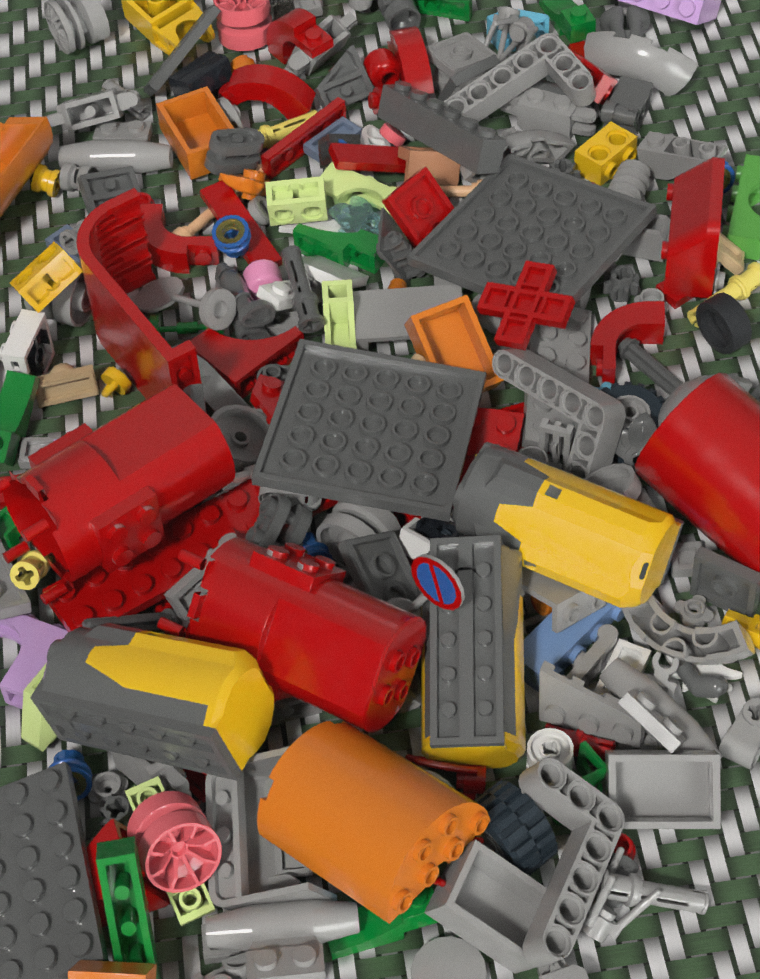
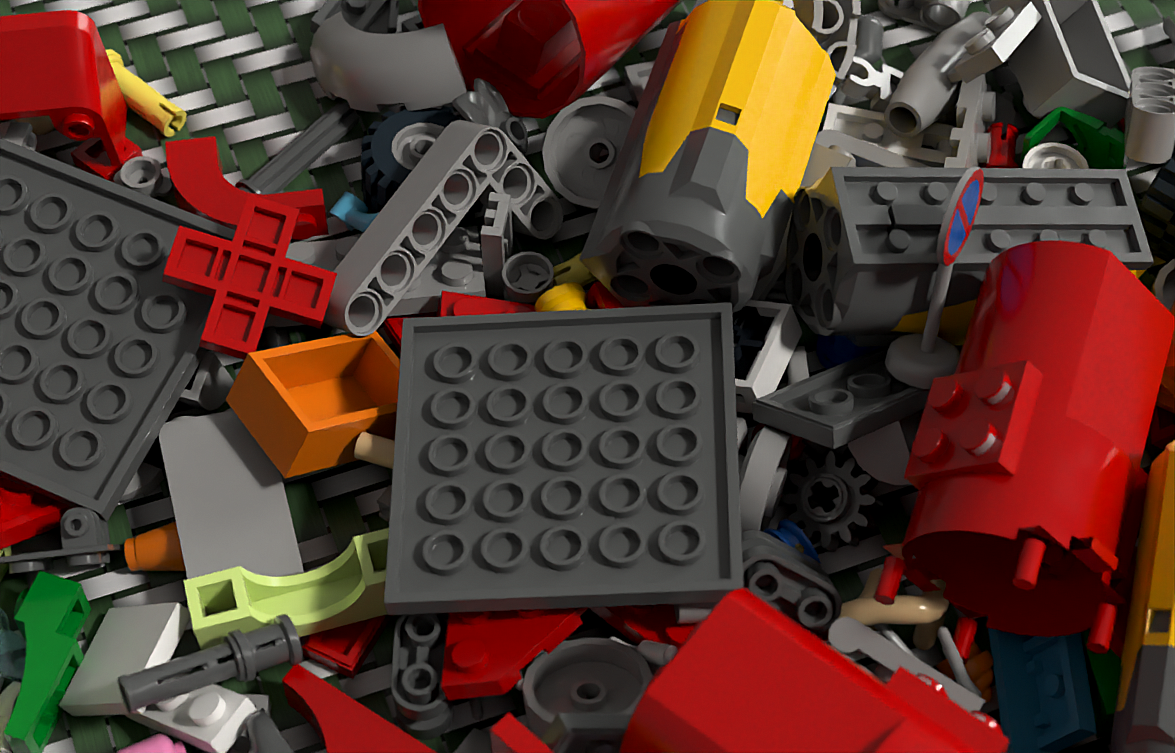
camera: 105 degrees left, 5 degrees up
black tyre [696,292,752,354] -> none

